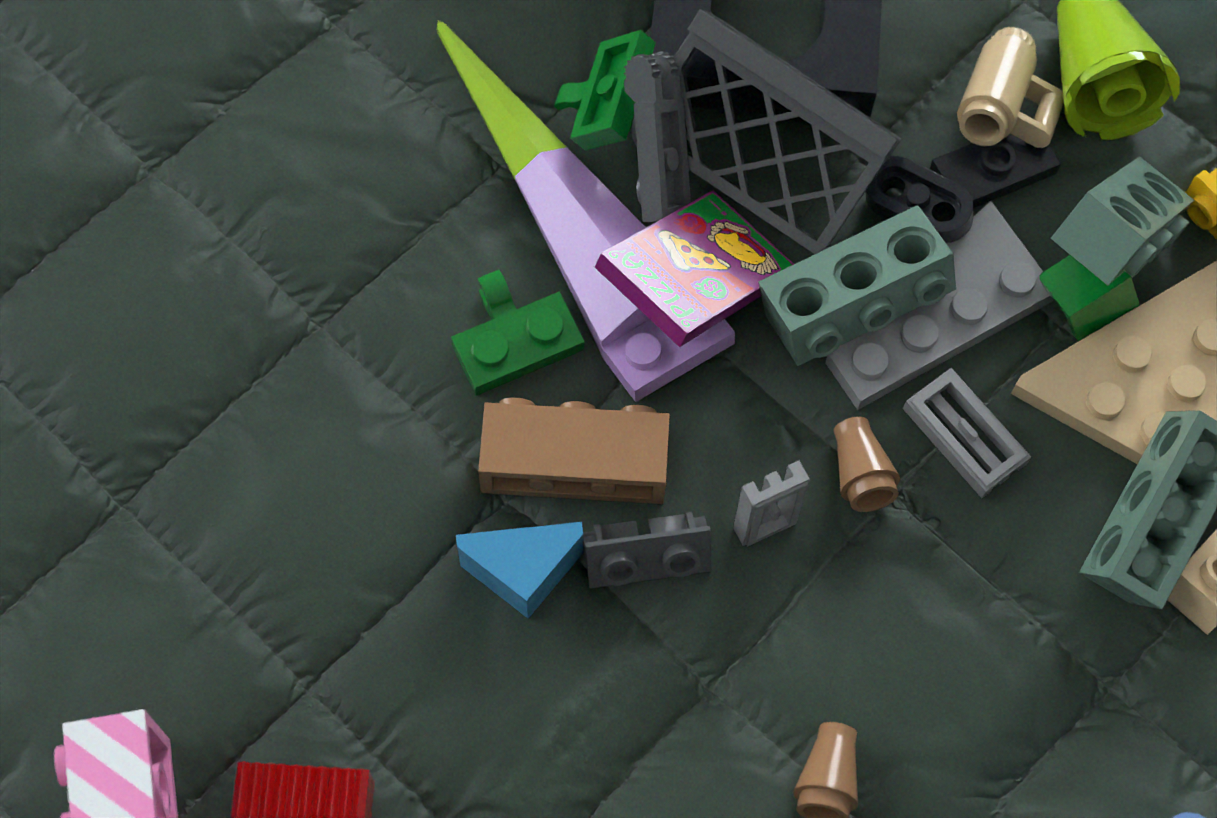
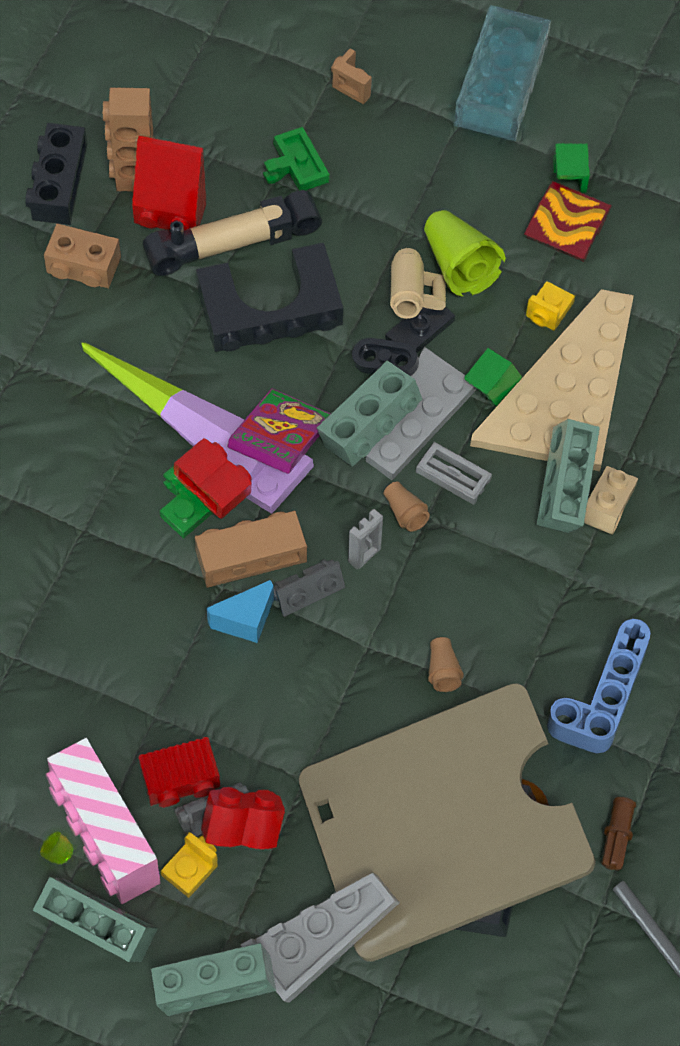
camera: 20 degrees left, 5 degrees down
green plate [554,30,656,151] -> none
dark grey hinge [623,52,691,222] -> none
dark grey fence [631,9,902,254] -> none
sand green brick [1051,156,1194,285] -> none
none -> red brick [174,438,252,519]

